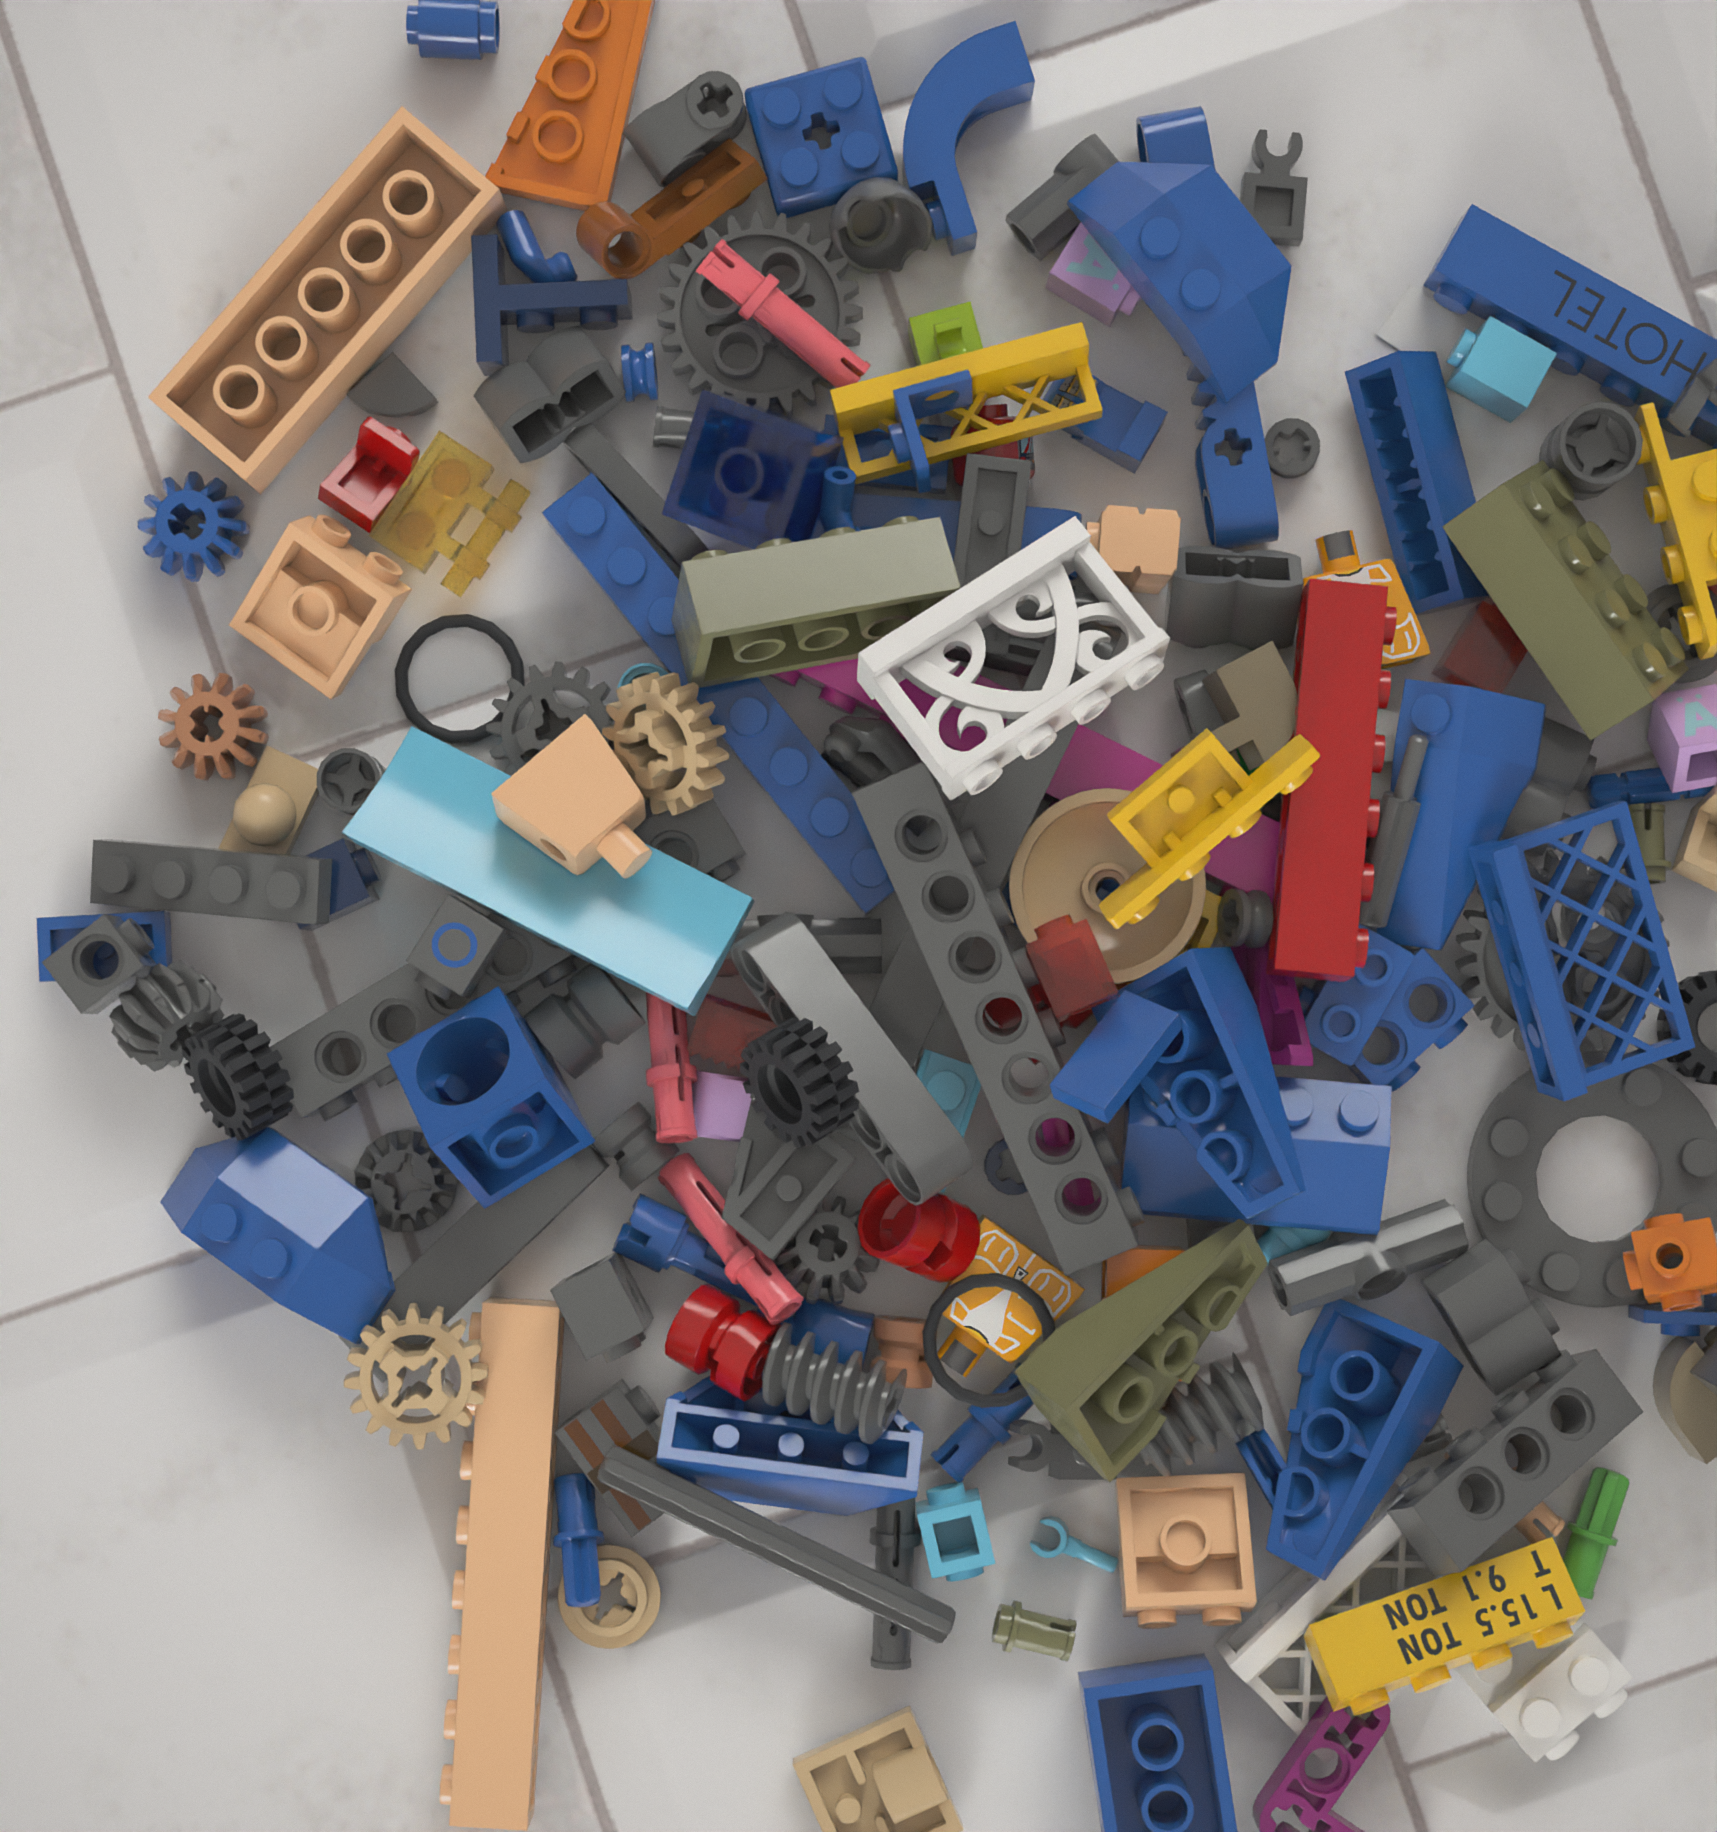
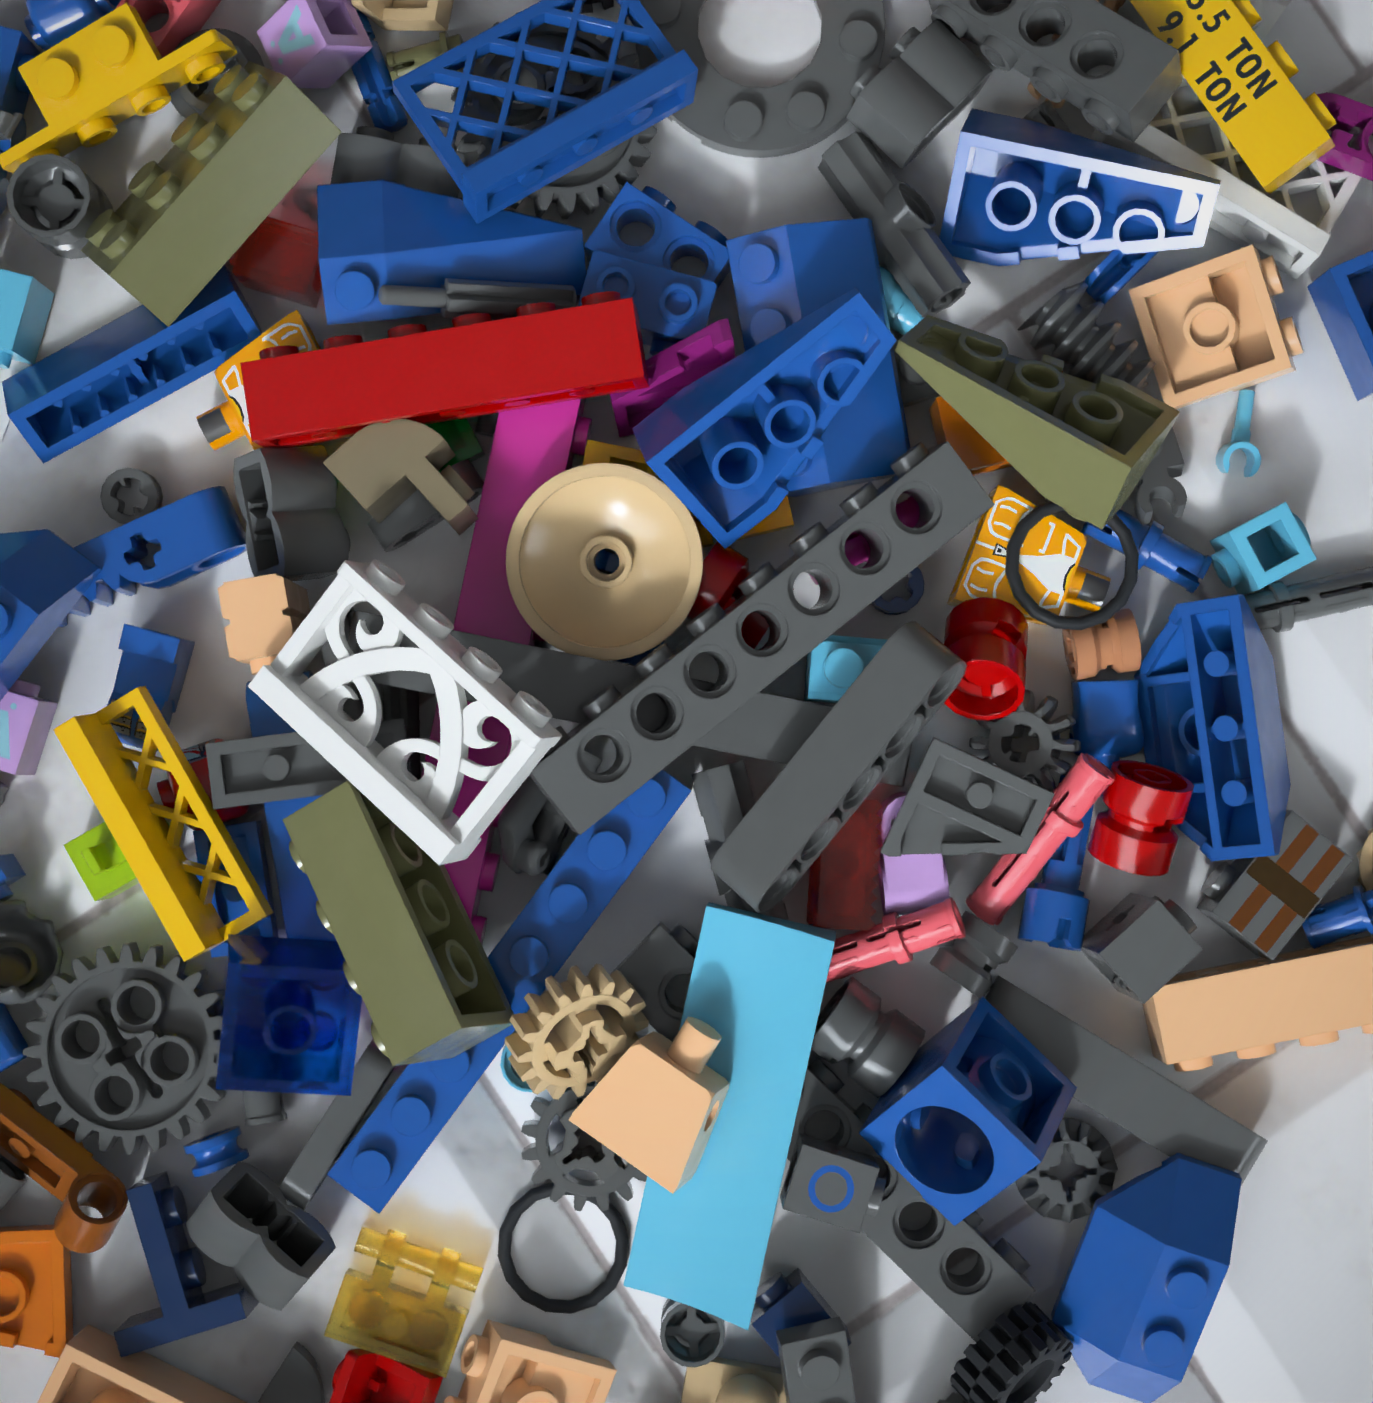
camera: 105 degrees left, 0 degrees up
tan gear [344,1303,489,1450] -> none
blue arm [496,210,578,283] -> none
dark grey axle [597,1446,956,1643] -> none
coral pin [696,239,871,388] -> none
black tyre [740,1017,860,1148] -> none
dark grey piece [762,1322,907,1444] -> none
blue arm [819,466,873,532] -> none
blue bracket [888,370,973,494] -> none
olive pin [992,1601,1077,1661] -> none
clear red brick [1025,914,1120,1022] -> none
blue tile [1049,990,1183,1124] -> none
yellow bracket [1098,728,1320,929] -> none
dark grey bush [1217,888,1273,949] -> none

